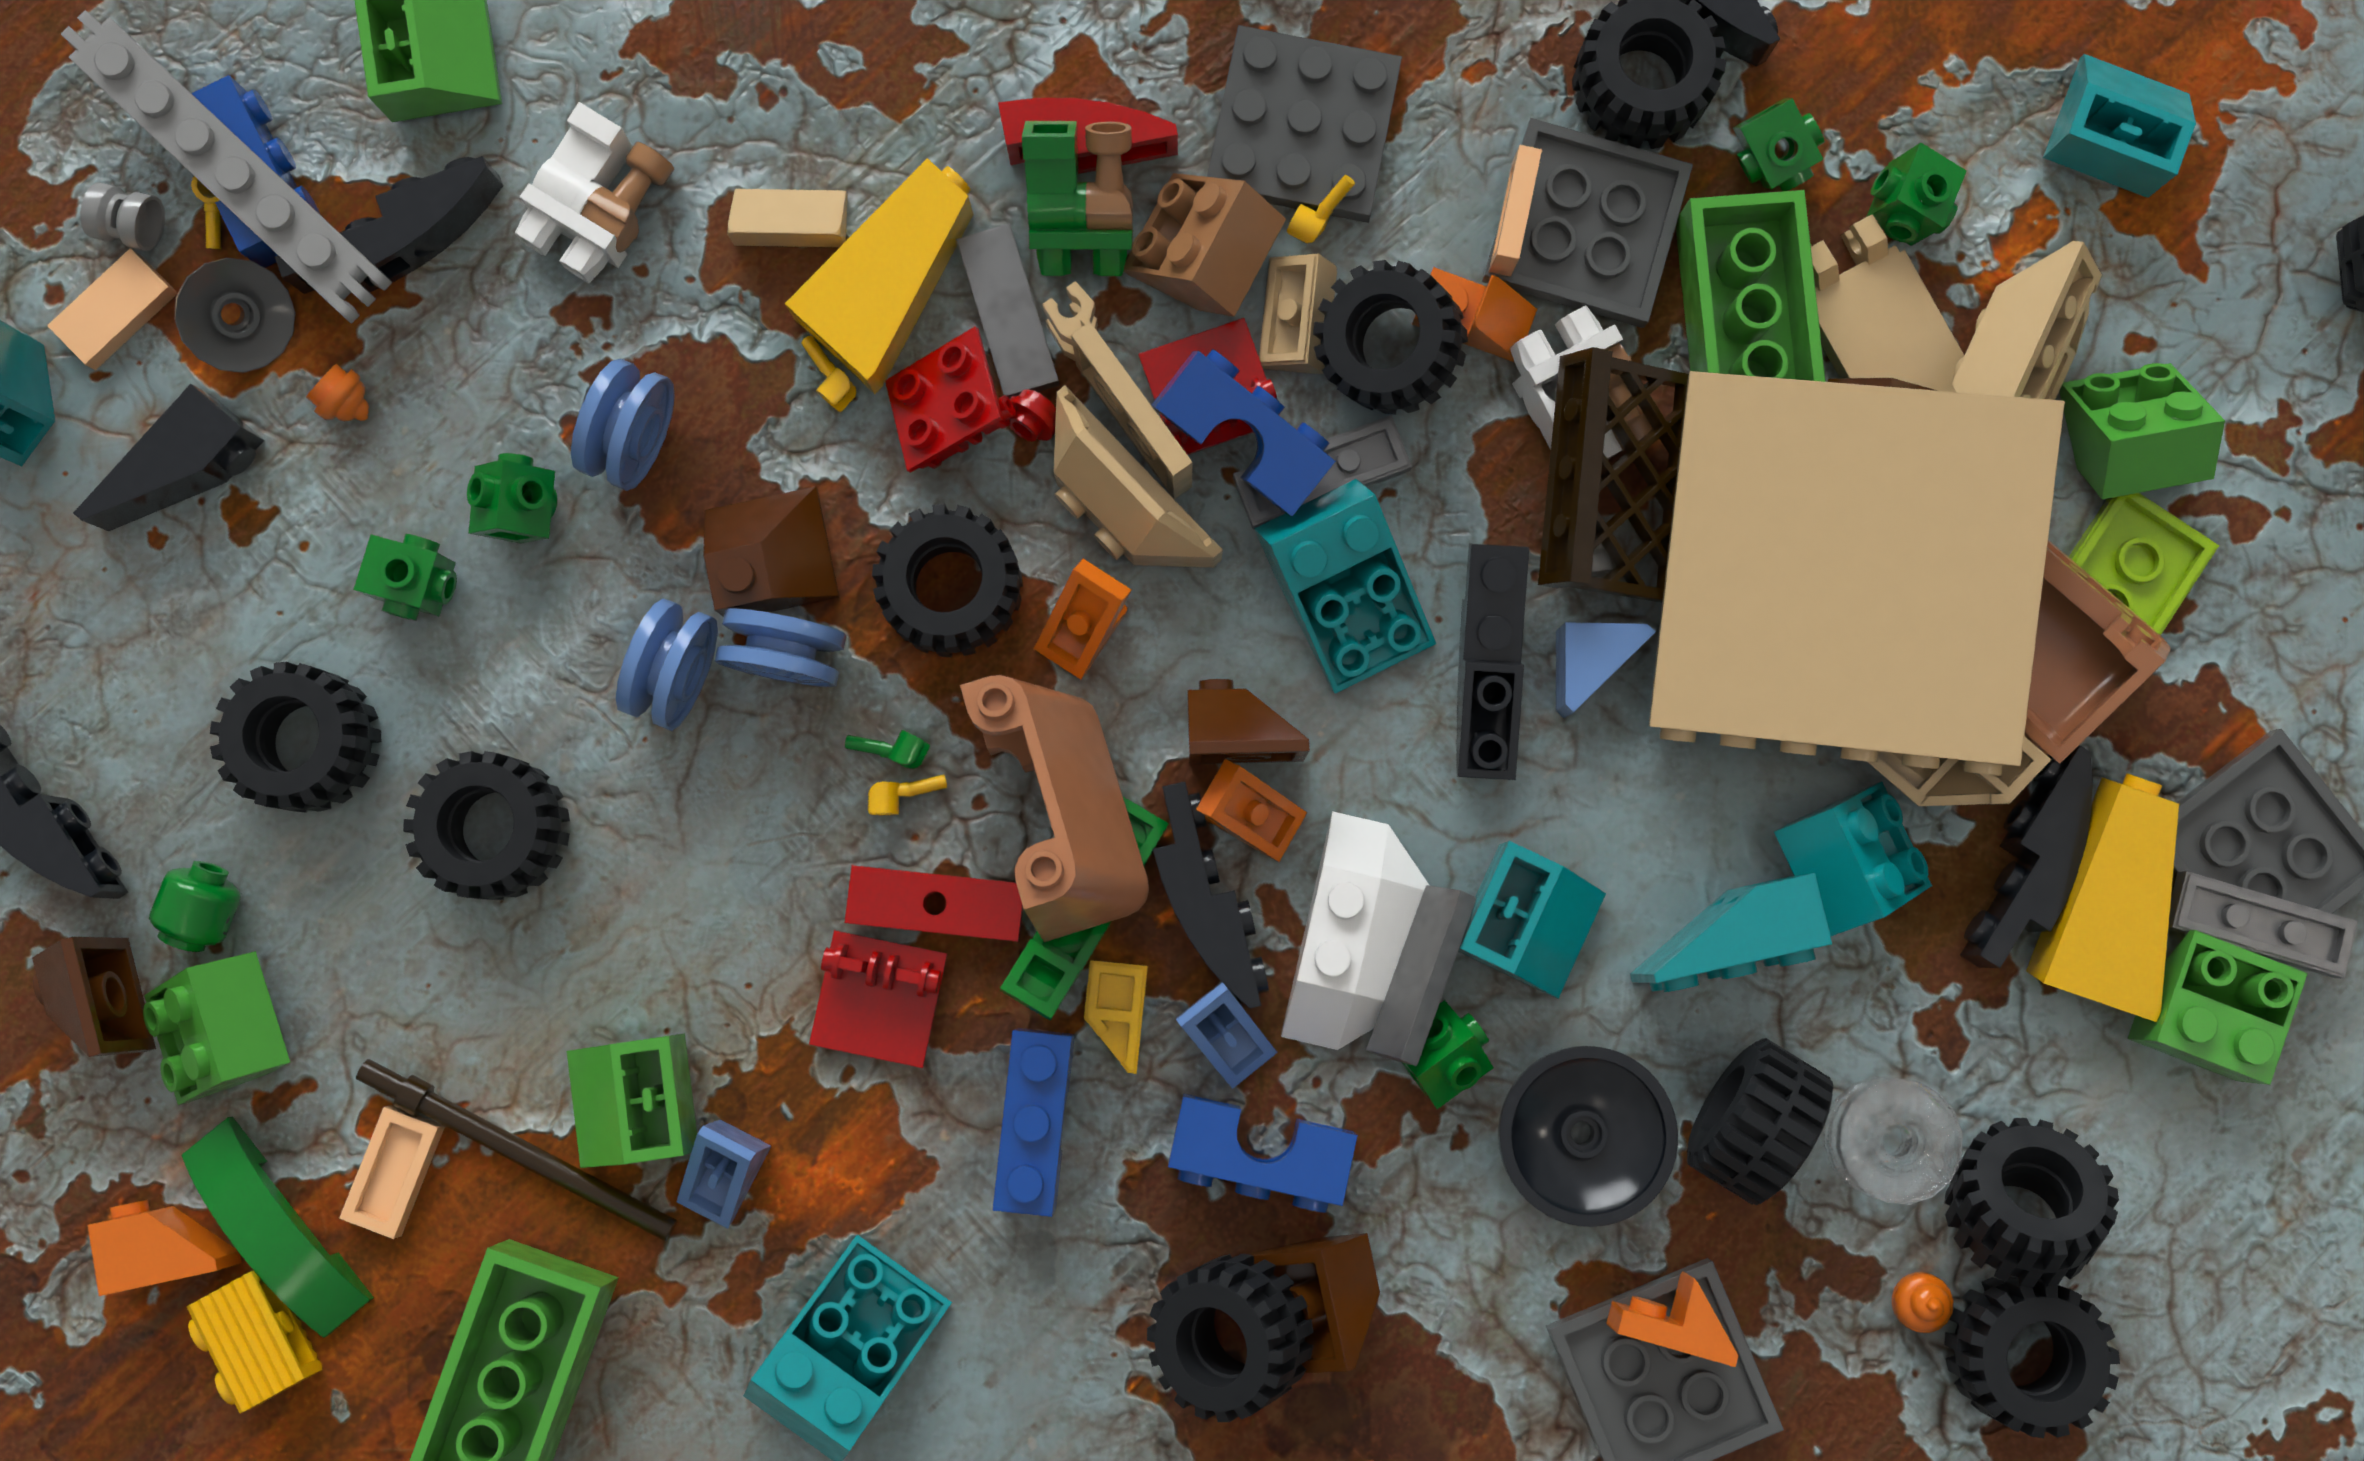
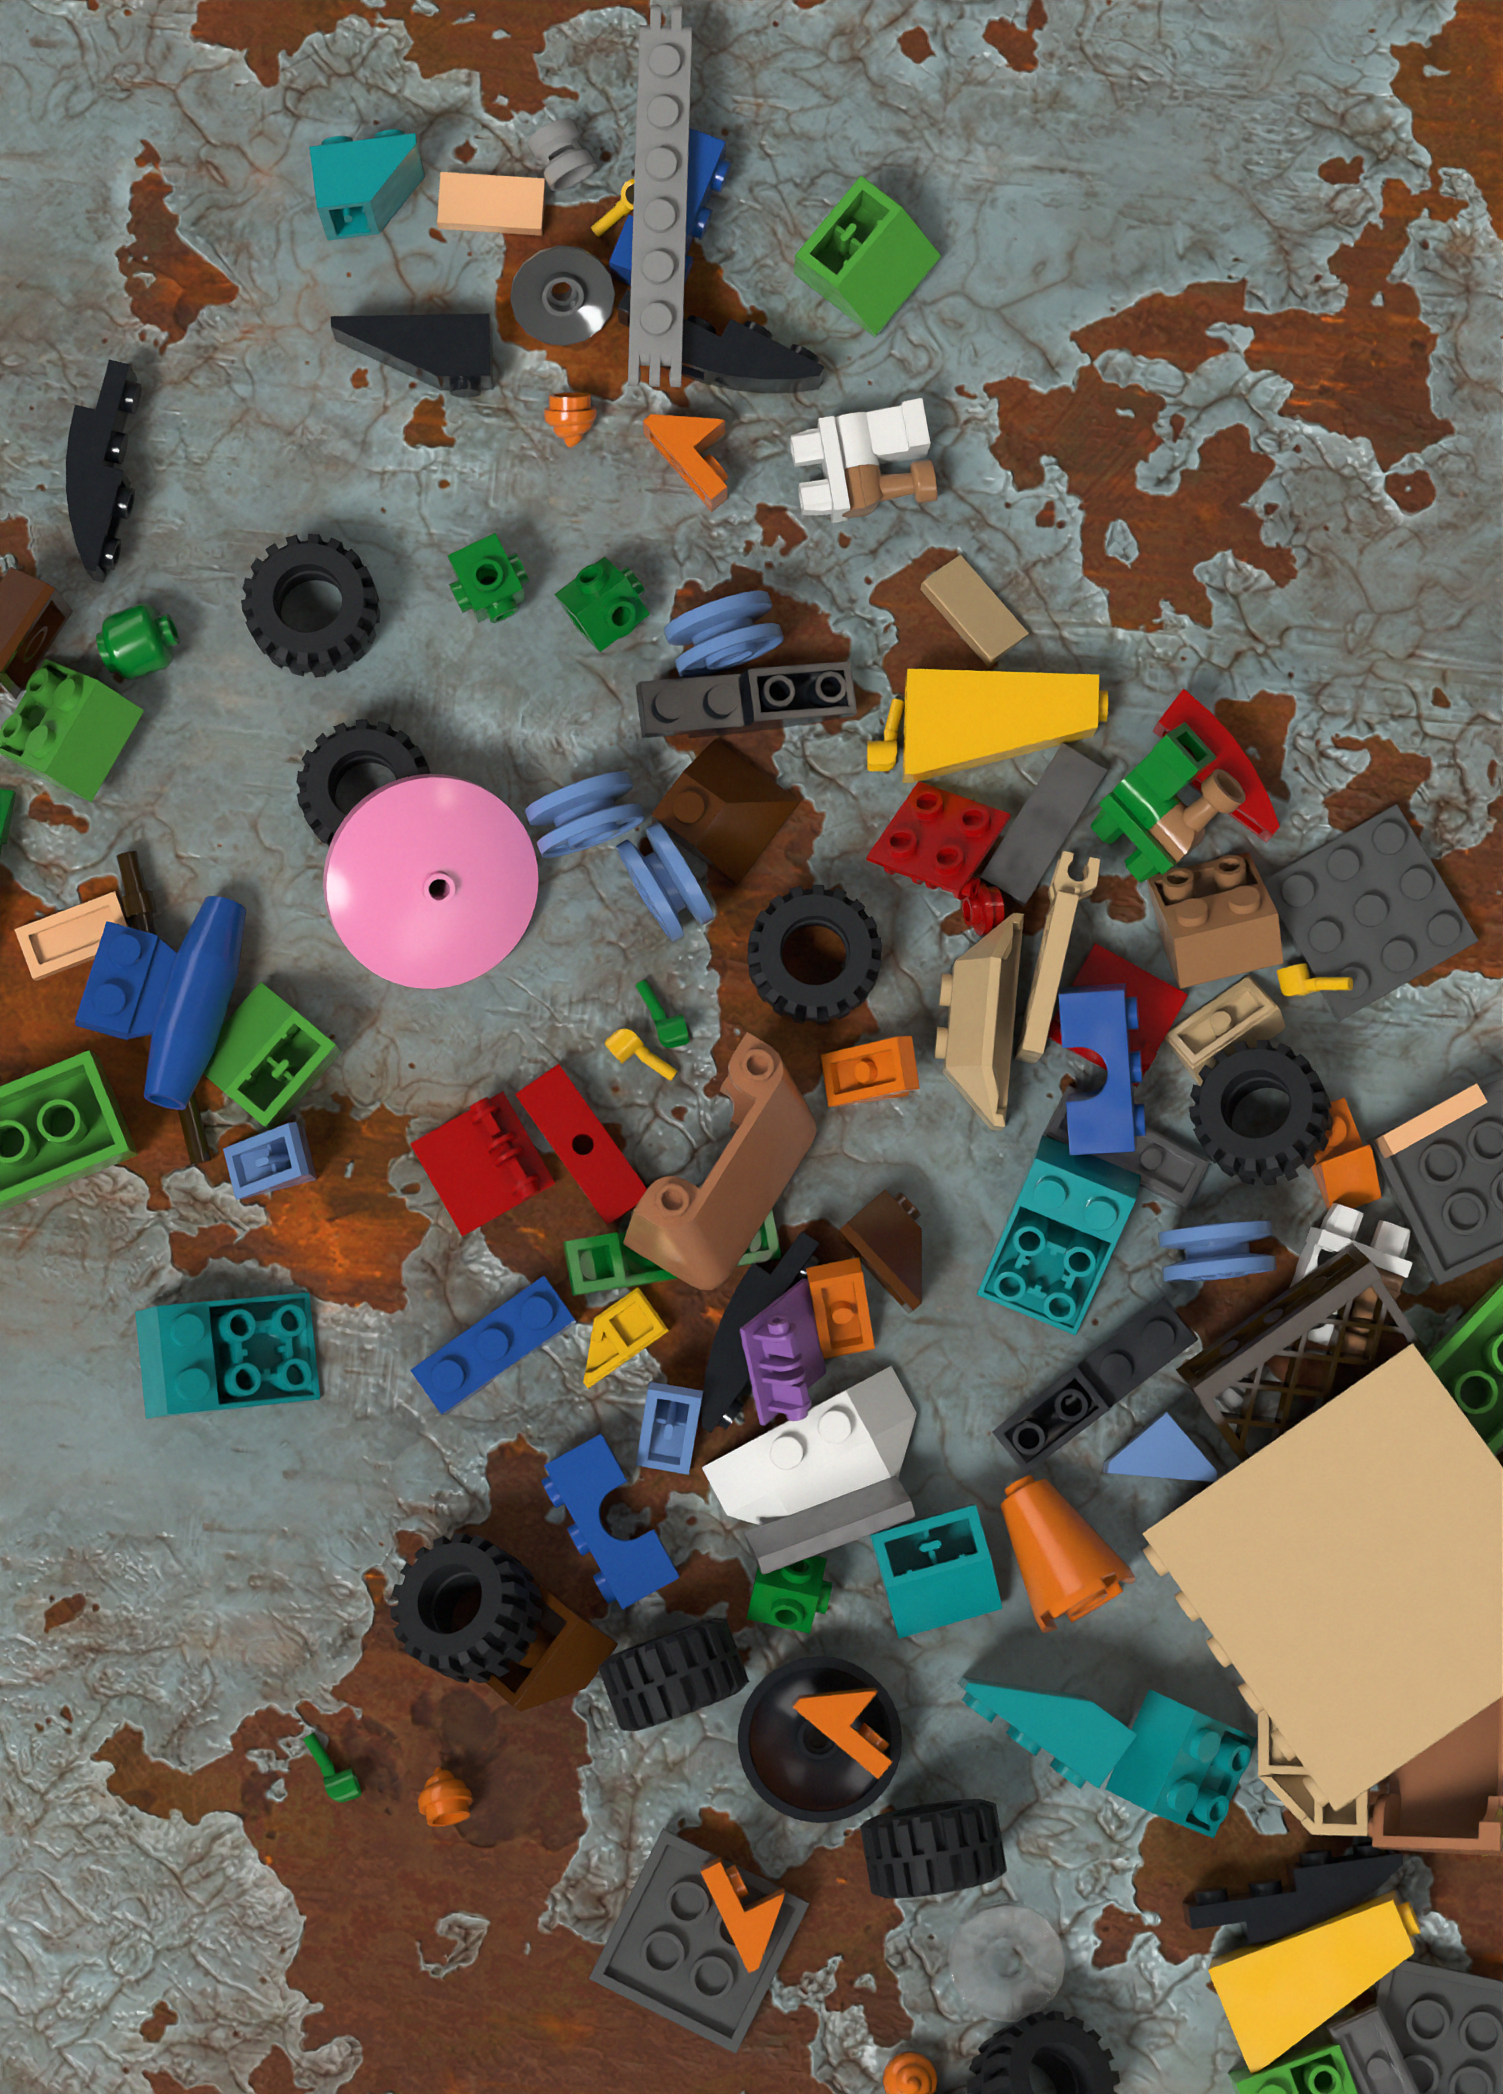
camera: 45 degrees right, 0 degrees up
none -> blue plate [75,896,246,1110]
none -> bright pink dish [323,774,539,989]
none -> black tyre [598,1617,749,1731]
none -> black slope [636,661,857,738]
none -> orange slope [643,414,729,512]
none -> medium lavender hinge [740,1278,826,1425]
none -> orange slope [792,1688,892,1779]
none -> orange cone [1000,1475,1135,1633]
none -> medium blue wheel [1158,1221,1277,1282]

